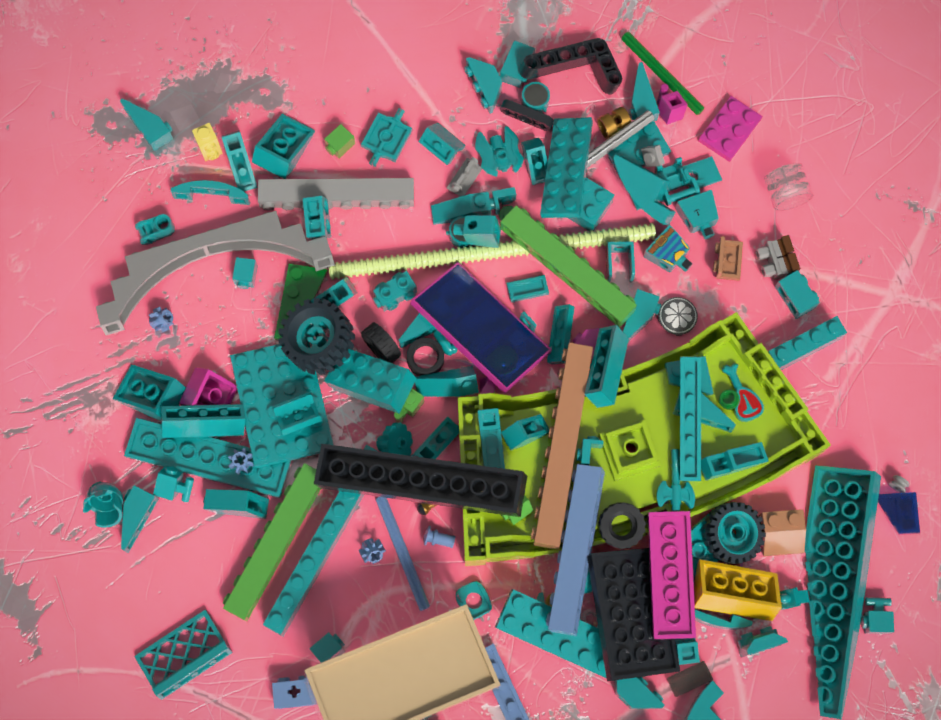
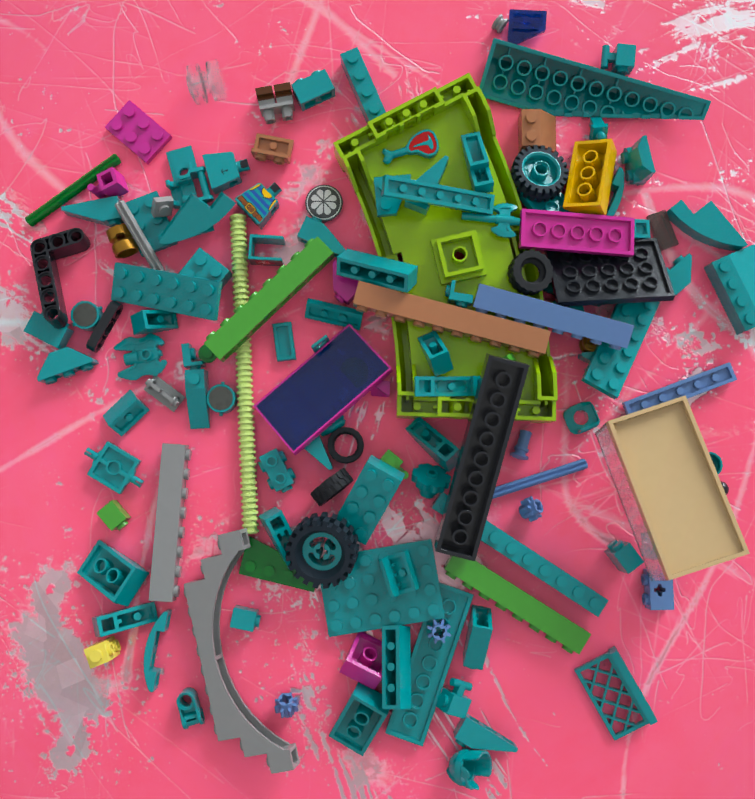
camera: 85 degrees left, 10 degrees up
teal slope [119,98,173,151] -> none
teal brick [303,196,332,240] -> none
teal slope [415,365,479,397] -> none
teal torso [453,215,501,248] -> none
green plate [719,389,740,410] -> none

